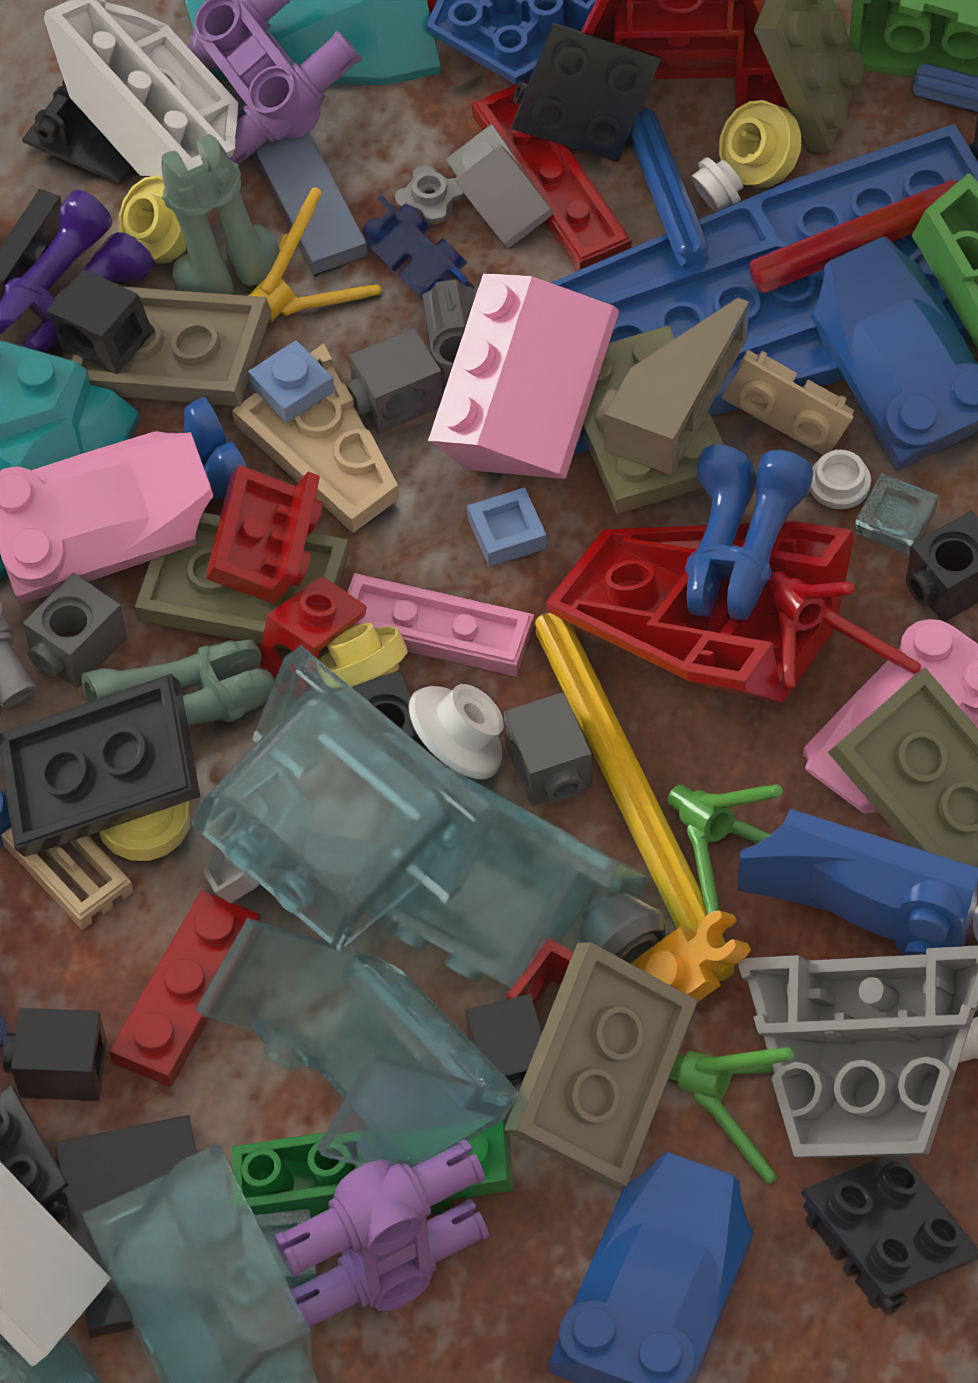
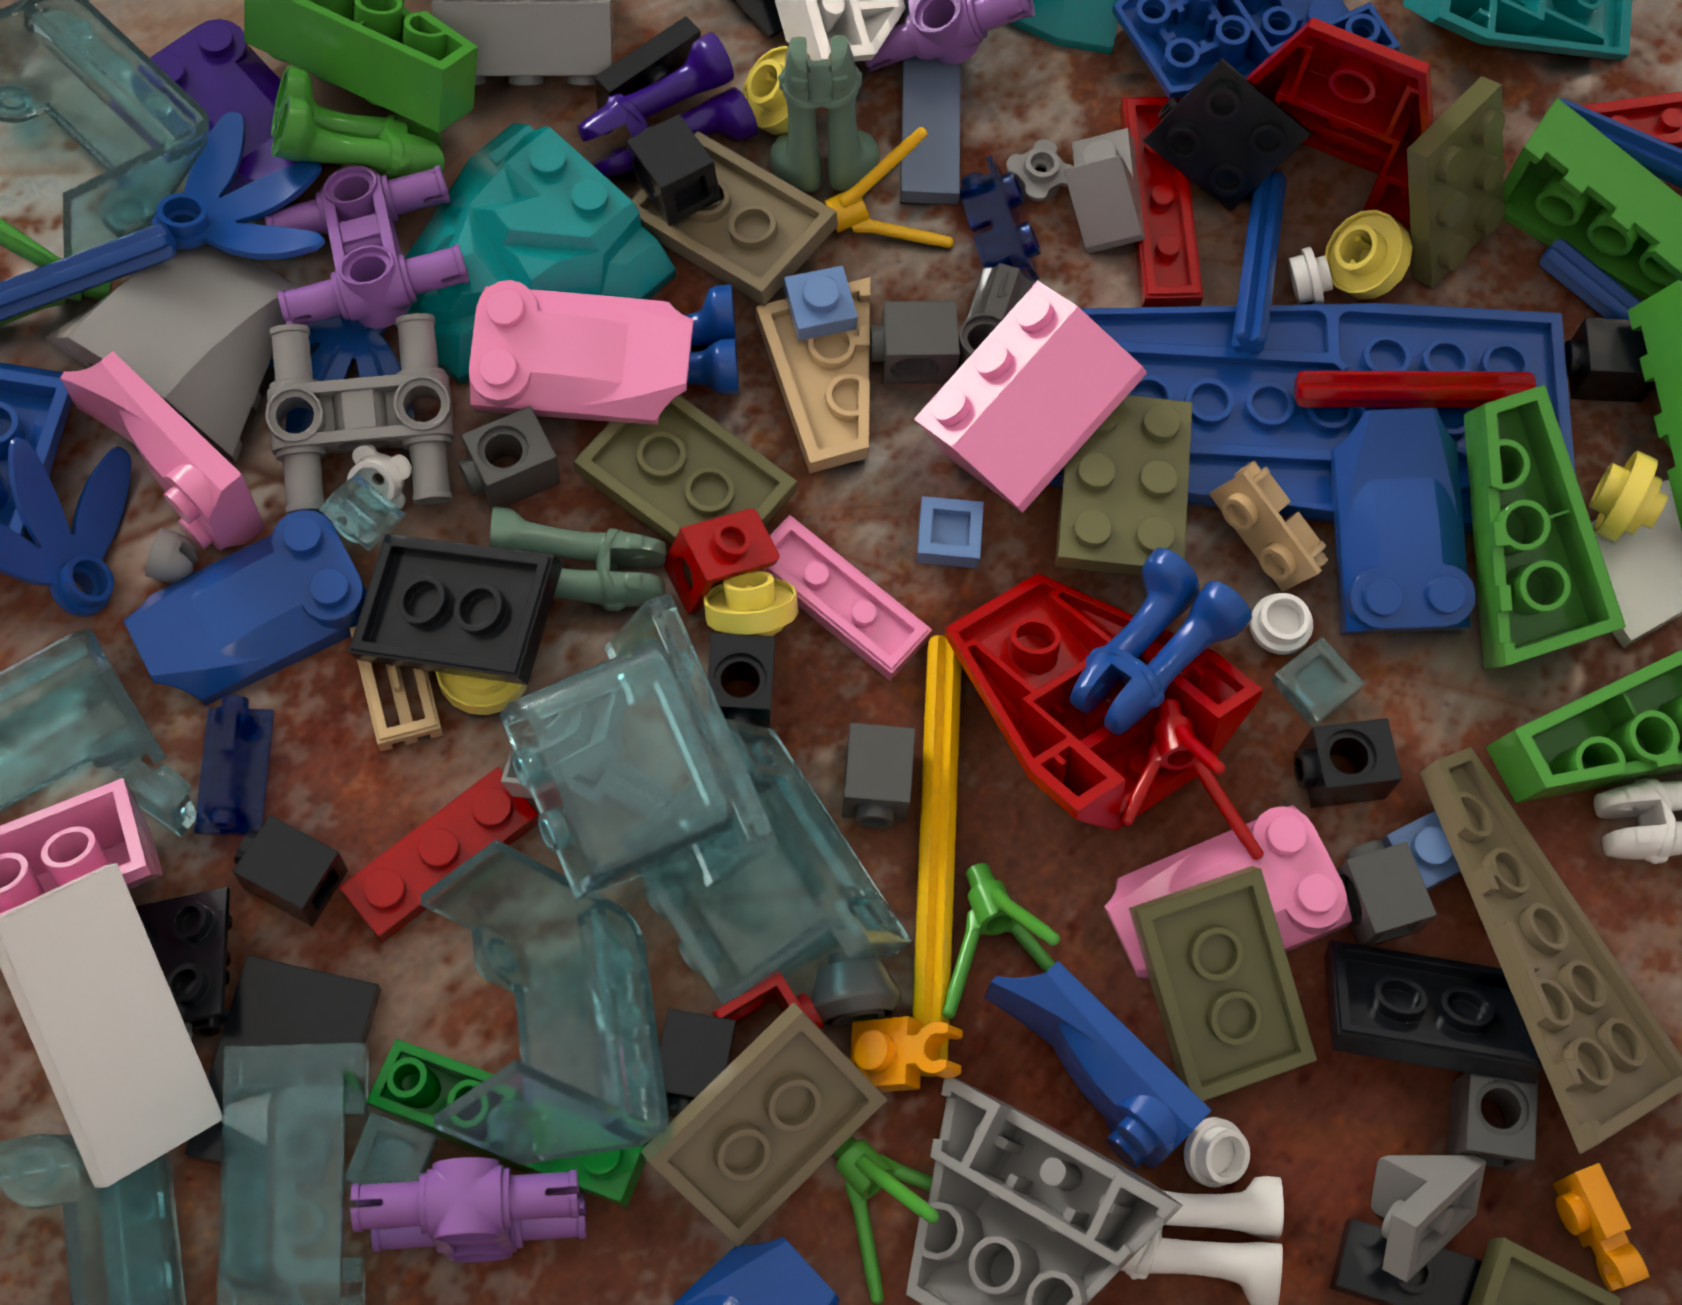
camera: 15 degrees right, 10 degrees up
red bracket [205,465,323,605] -> none
white piece [409,684,504,779] -> none
dark tan slope [598,298,749,476] -> none

